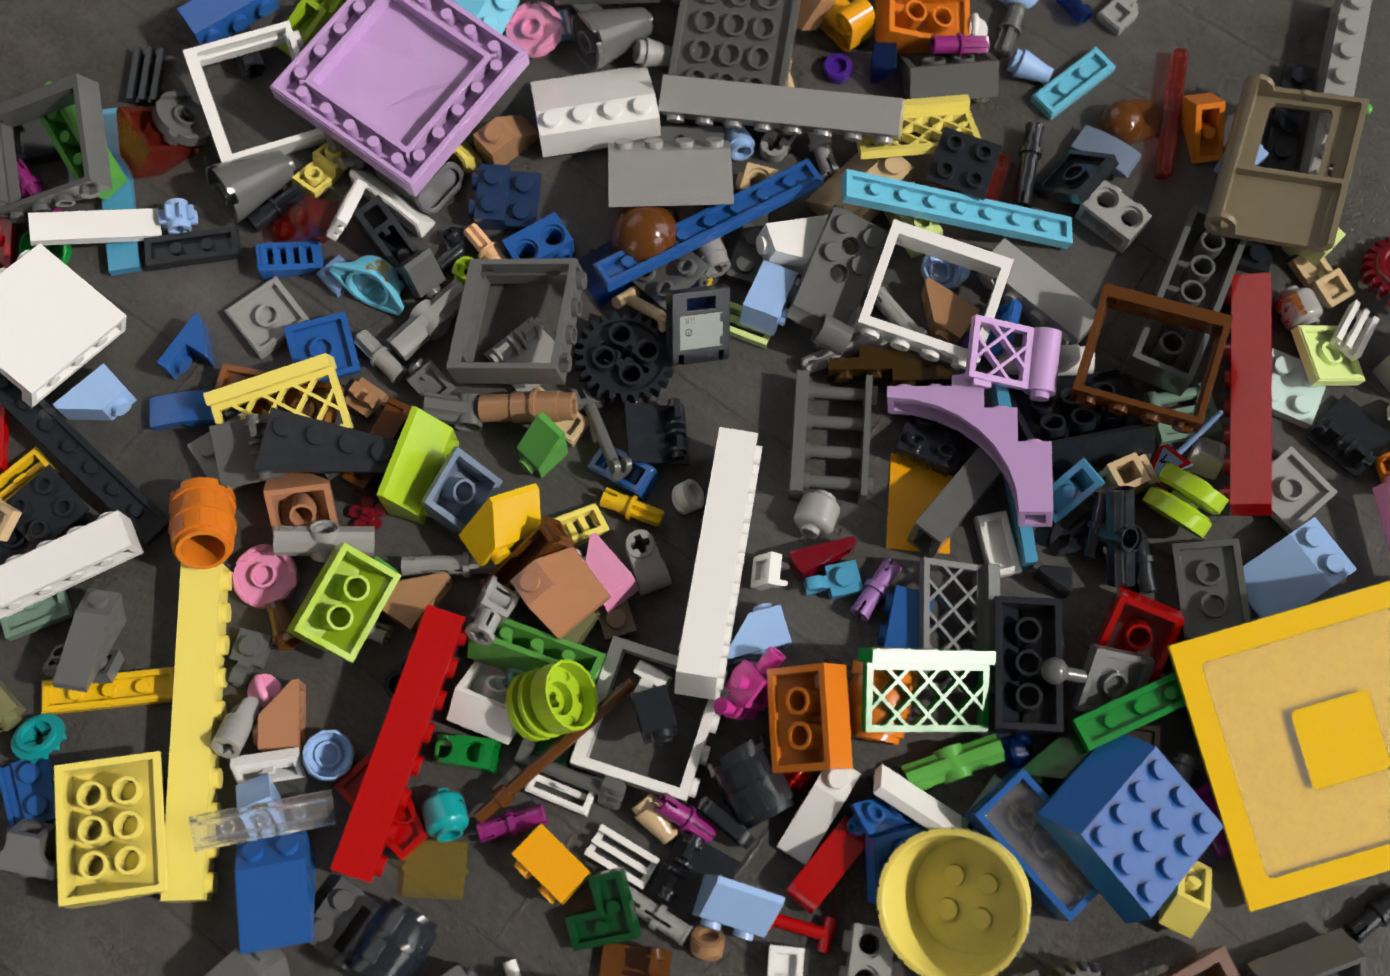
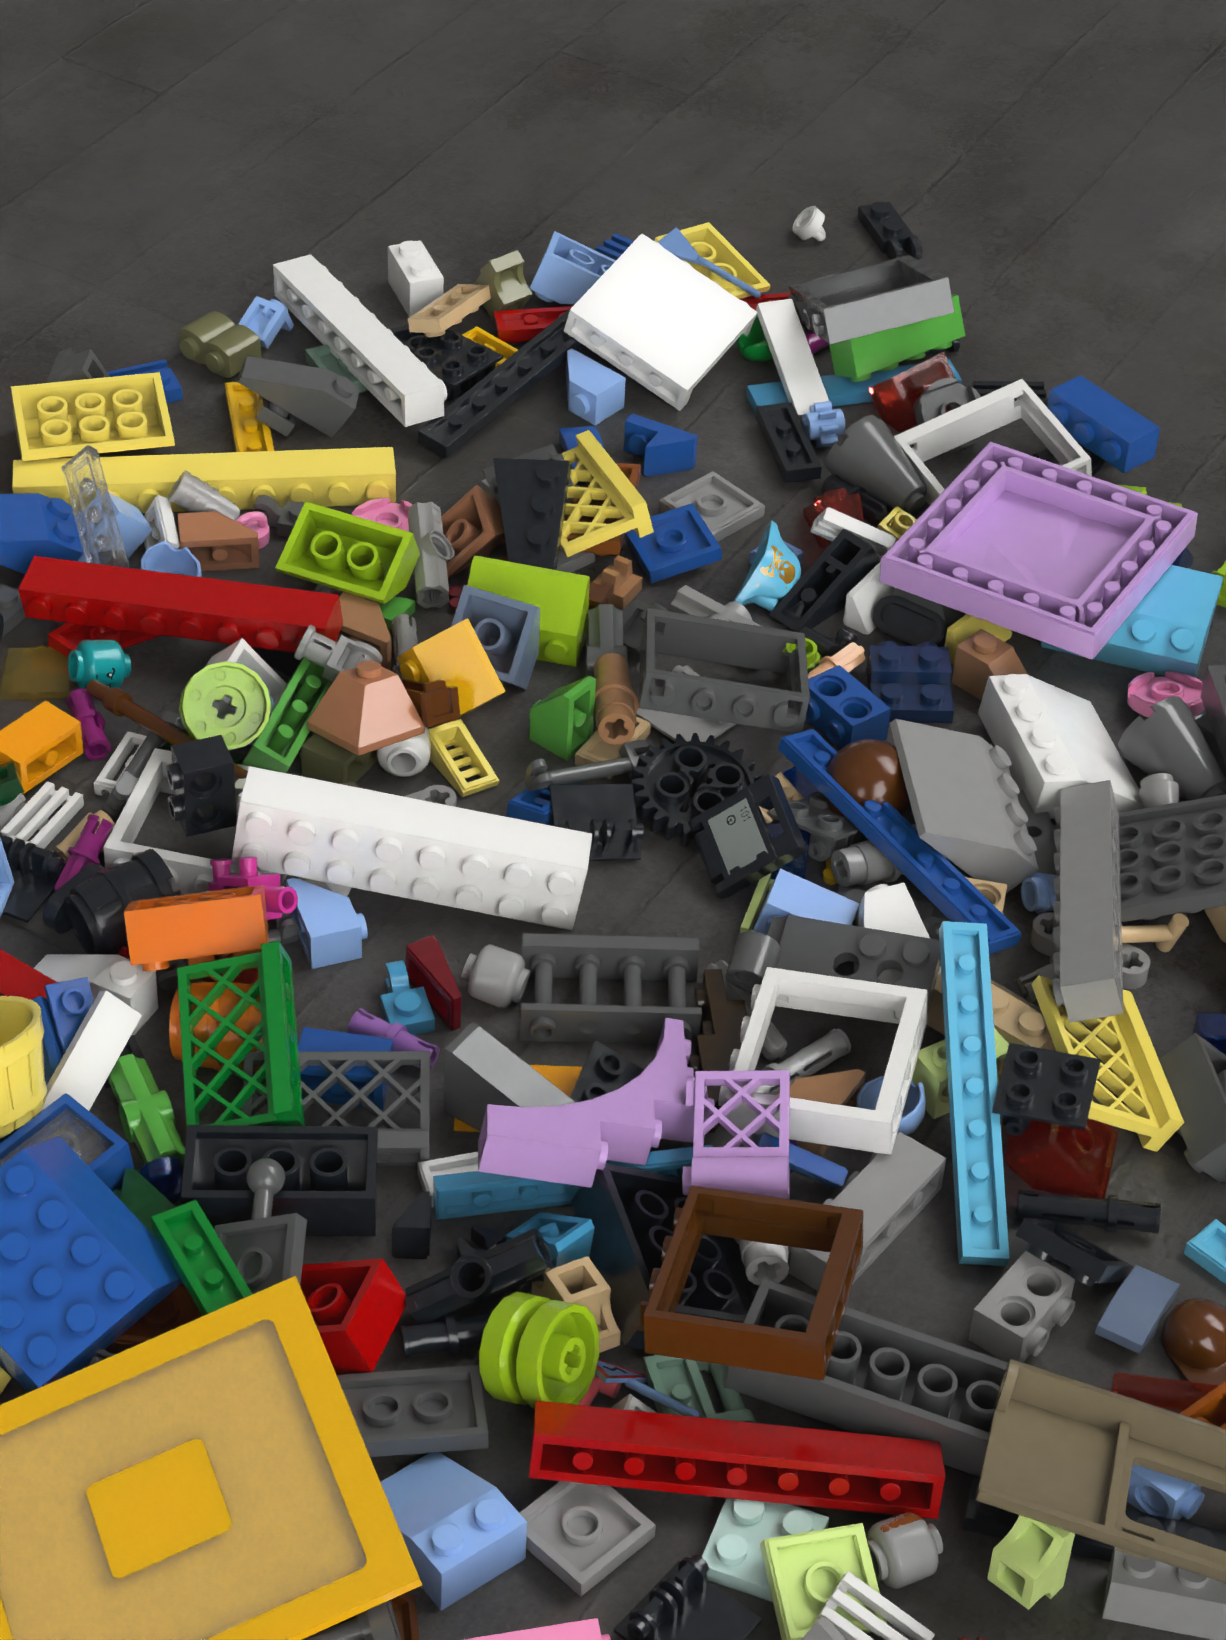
camera: 85 degrees right, 30 degrees down
teal gear [11,713,67,764] -> none
orange piece [168,477,237,569] -> none
blue slope [255,241,324,281] -> none
light grey axle [354,330,408,384] -> none
dark grey slope [394,248,446,299] -> none
green leg [433,734,502,774] -> none
bright pink slope [585,532,639,613] -> none
yellow axle [600,487,664,527] -> none
white tile [750,551,789,591] -> none
dark purple tile [822,53,852,84] -> none
tan slope [1287,256,1356,309] -> none

